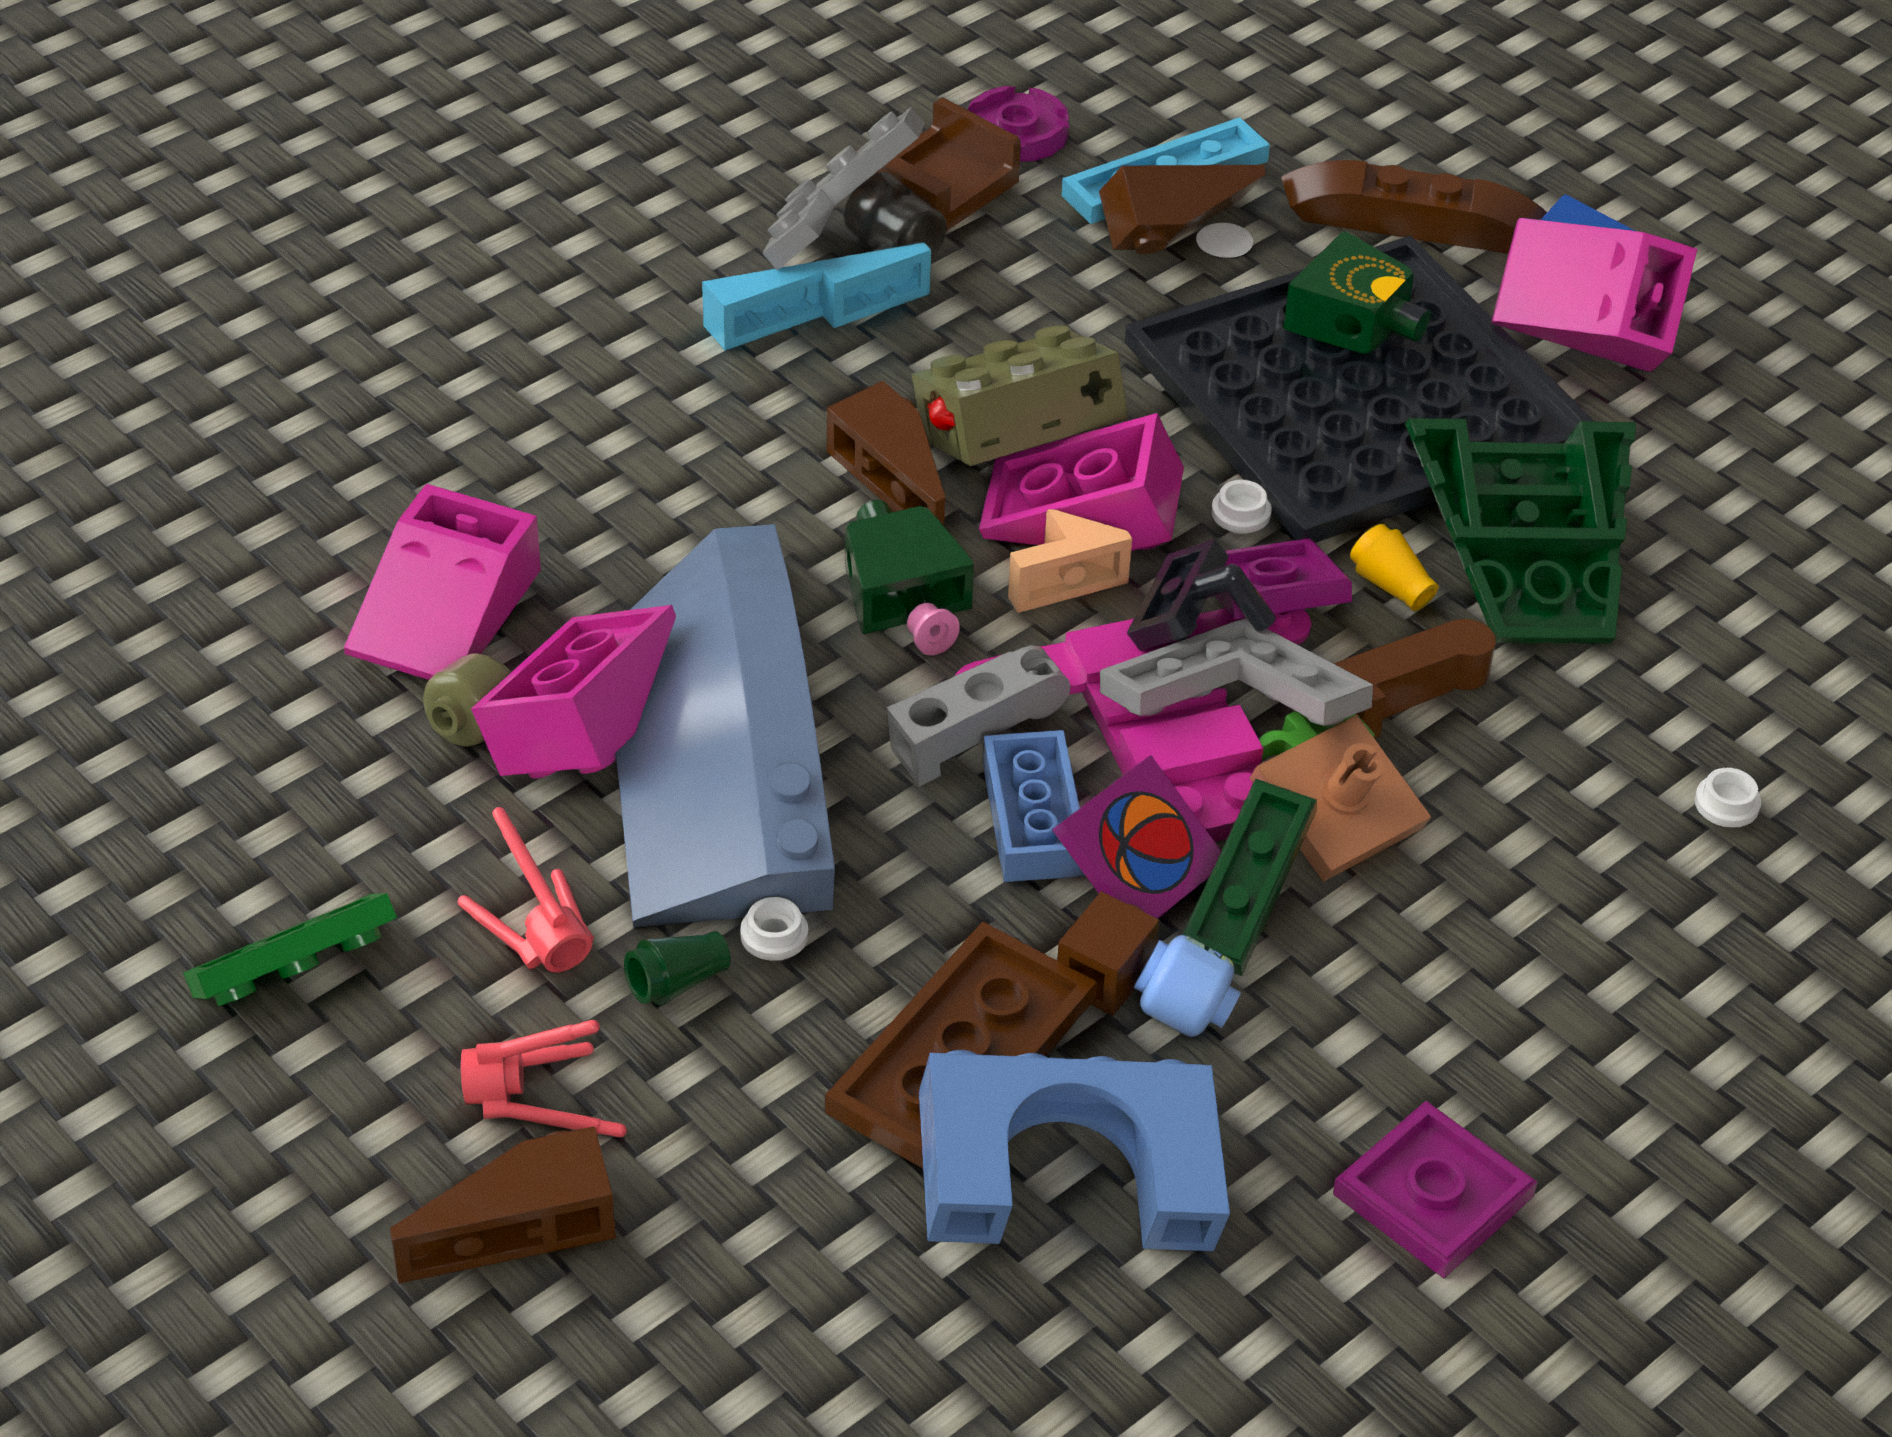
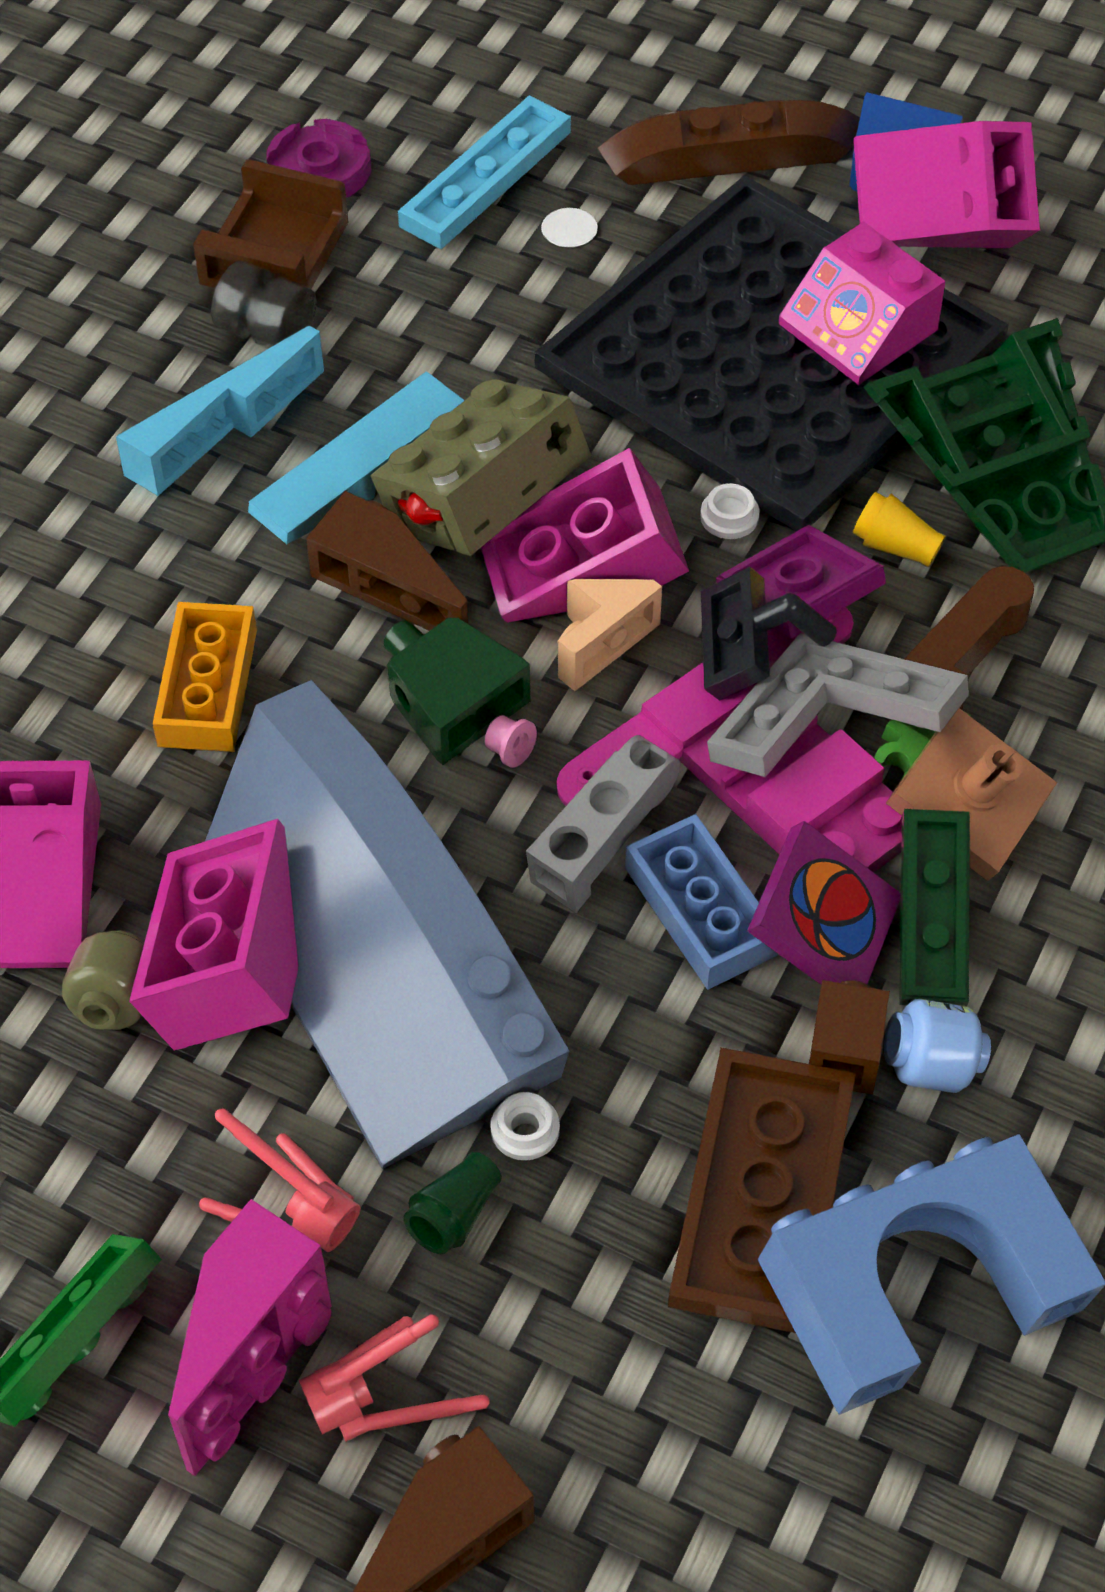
camera: 20 degrees left, 10 degrees up
light grey plate [762,107,925,270] -> none
reddish brown slope [1099,164,1266,255] -> none
dark green torso [1283,231,1430,354] -> none
none -> light orange piece [153,602,257,752]
none -> dark pink slope [168,1199,332,1476]
none -> medium azure slope [248,371,465,544]
none -> dark pink slope [779,222,946,385]

